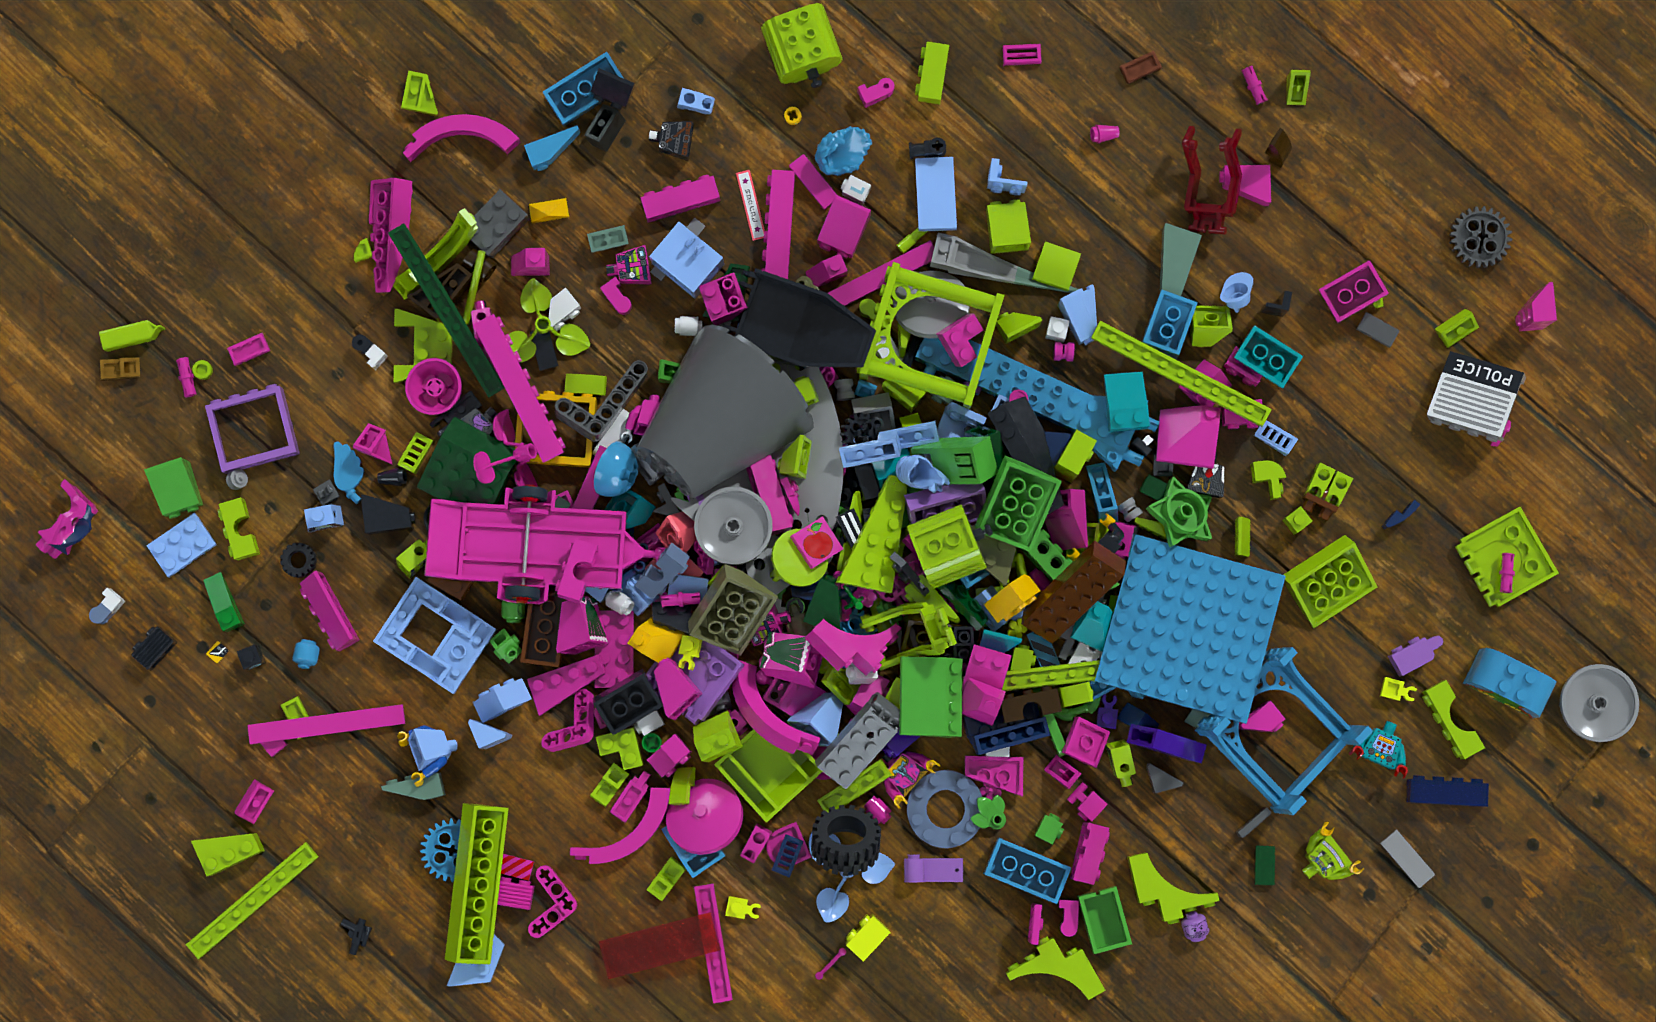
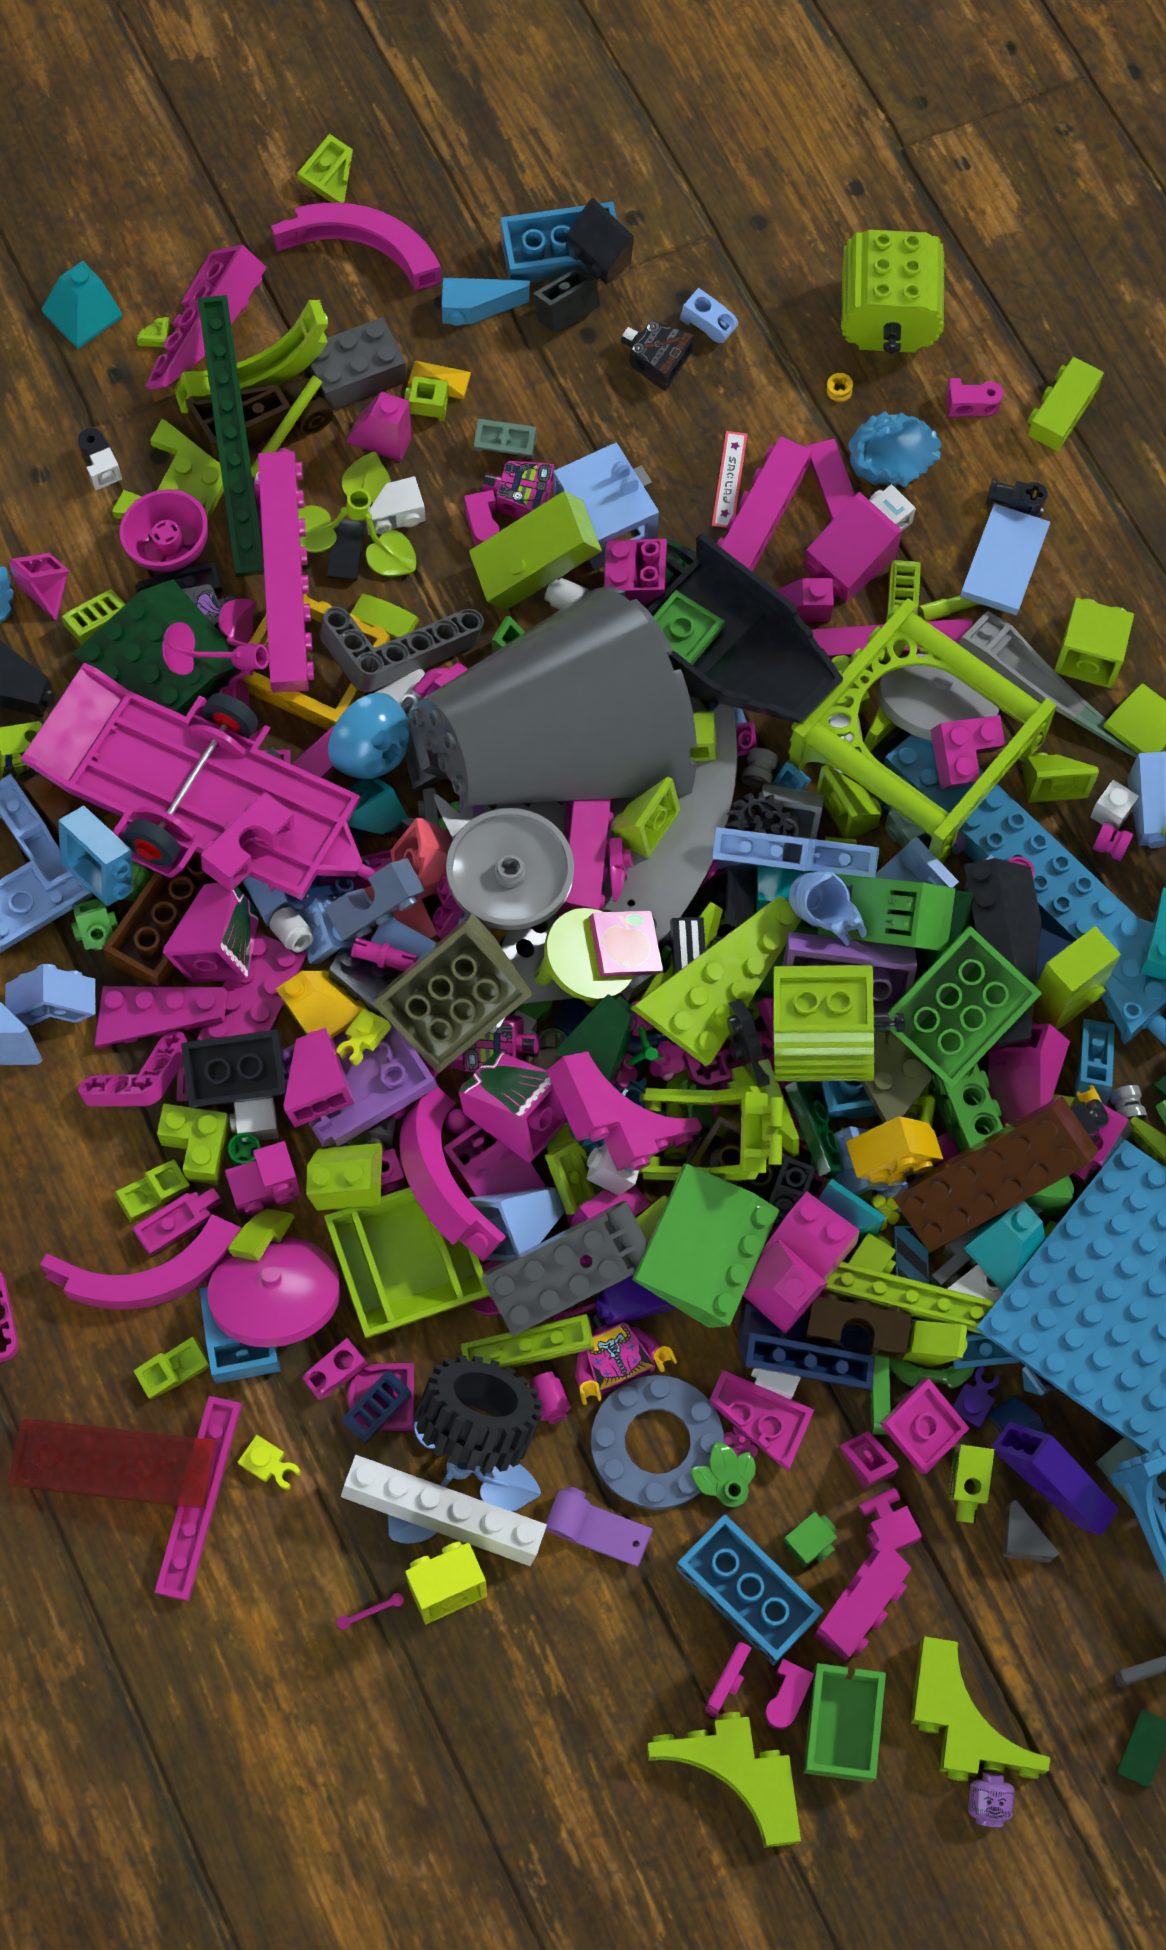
camera: 20 degrees right, 15 degrees down
black cone [377,467,407,486] -> none
dark pink brick [640,175,720,223] -> none
light blue bracket [987,158,1027,195] -> none
none -> teal slope [42,261,123,349]
none -> dark azure window [58,806,132,906]
none -> white brick [341,1455,547,1566]
none -> lime brick [405,376,449,422]
none -> lime brick [469,491,602,610]
none -> bright green tile [653,590,725,665]
none -> lime slope [887,560,921,621]

